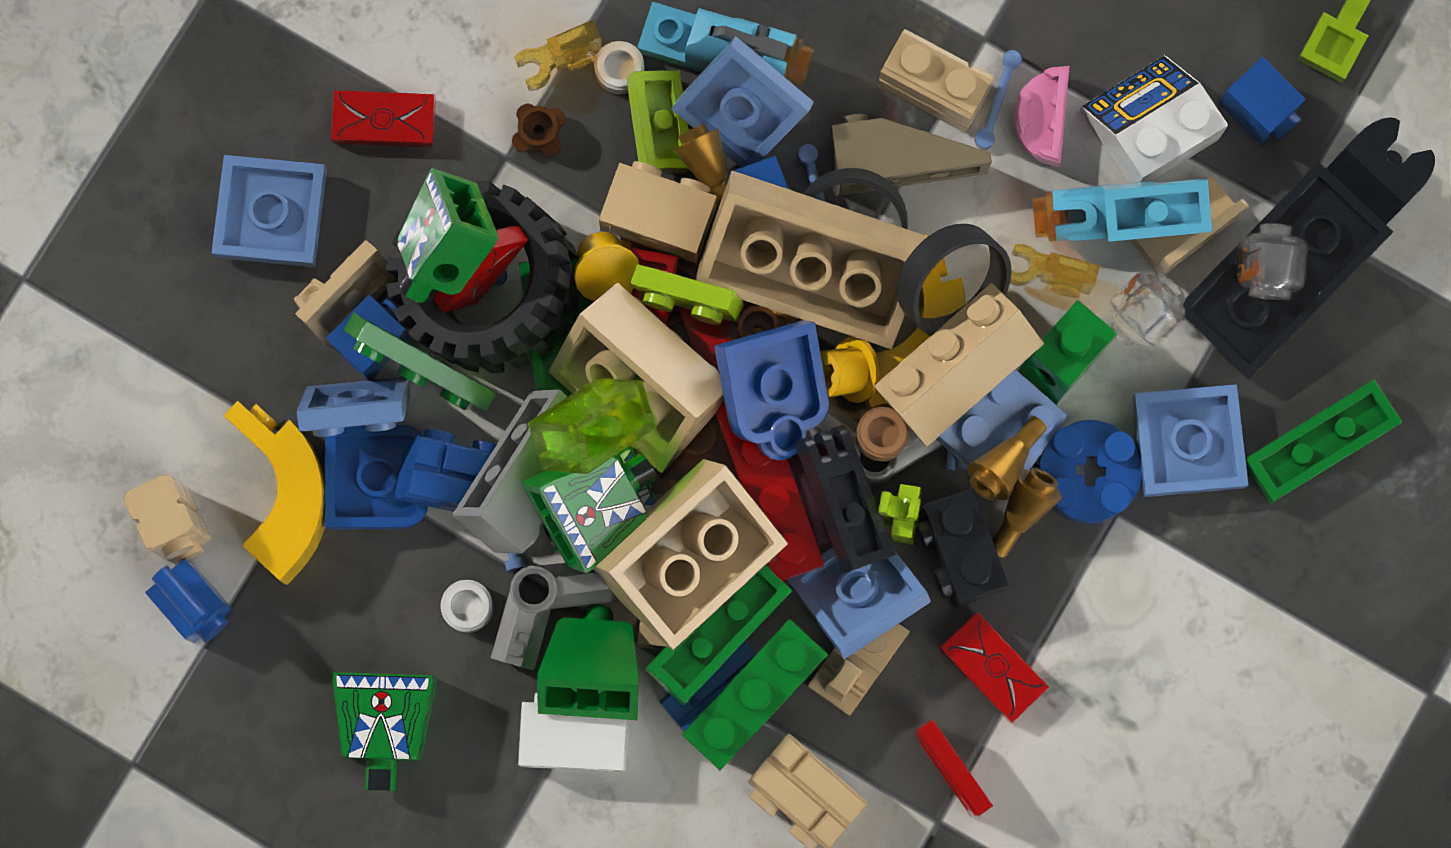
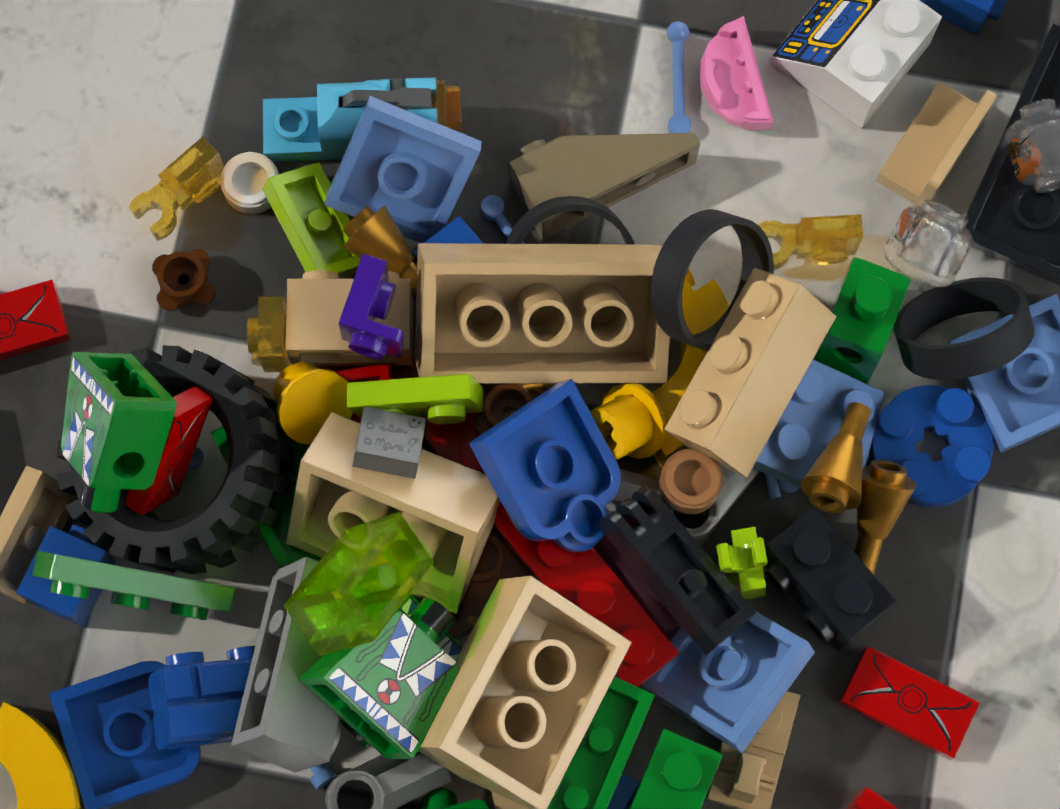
camera: 20 degrees left, 5 degrees down
medium blue plate [296,377,410,437] -> none
tan brick [878,29,994,133] -> none
medium azure plate [1032,178,1212,242] -> none
none -> clear yellow plate [247,297,291,372]
none -> dark purple bracket [339,254,404,360]
none -> dark grey tile [352,406,426,479]
none -> black tyre [893,277,1035,380]

